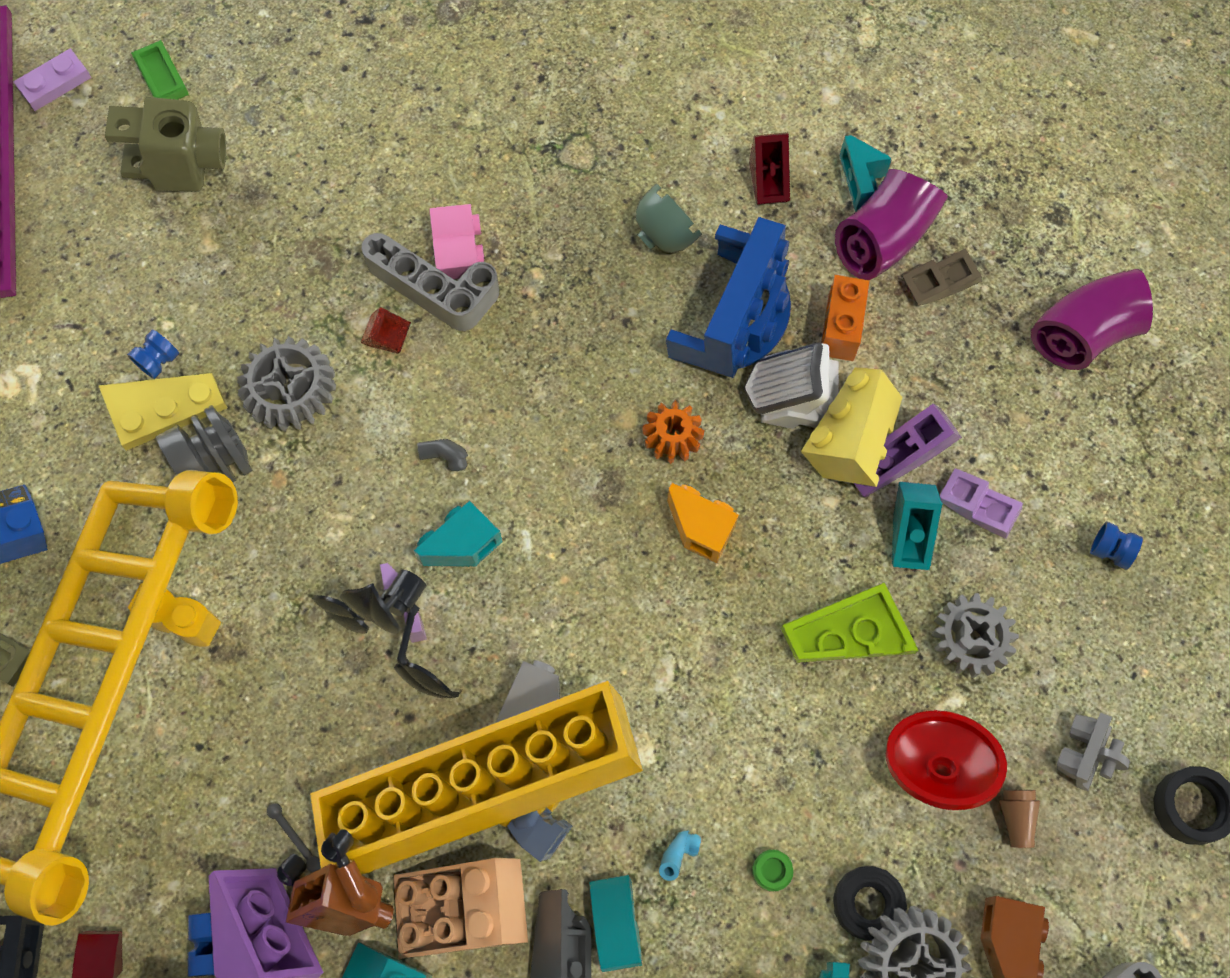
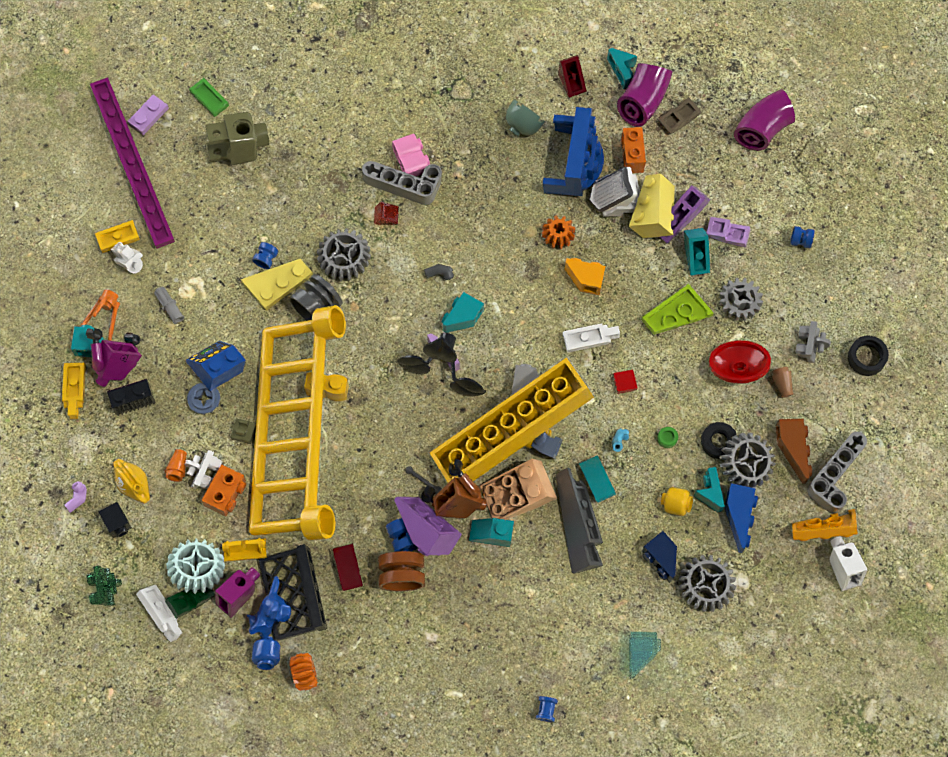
camera: 15 degrees left, 0 degrees up
none -> white hinge [563,324,620,353]
none -> red tile [613,369,638,394]

